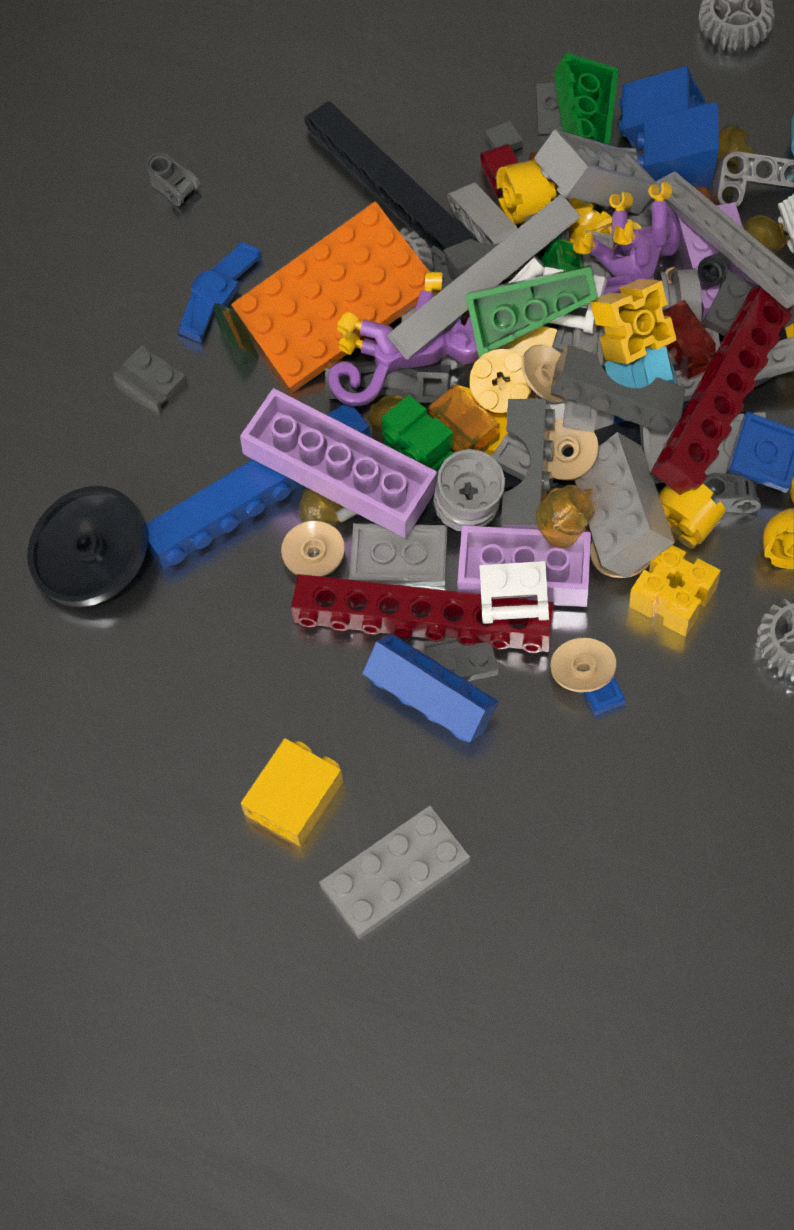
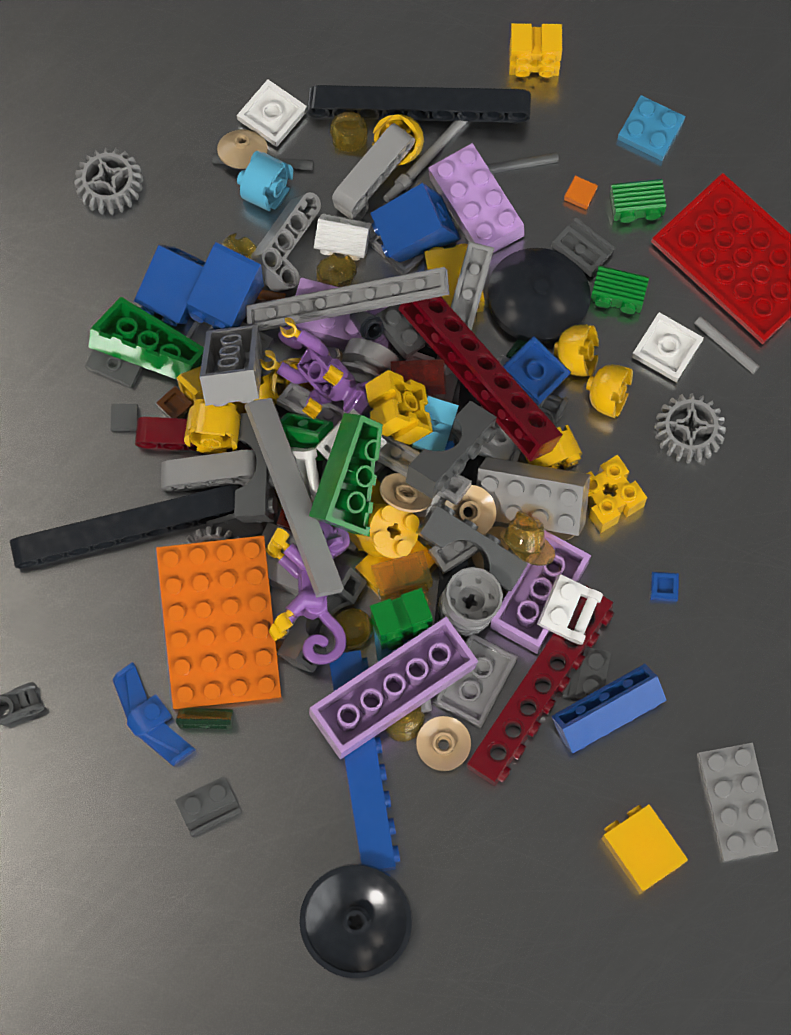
camera: 70 degrees left, 10 degrees up
tan dish [550,638,616,692] -> none

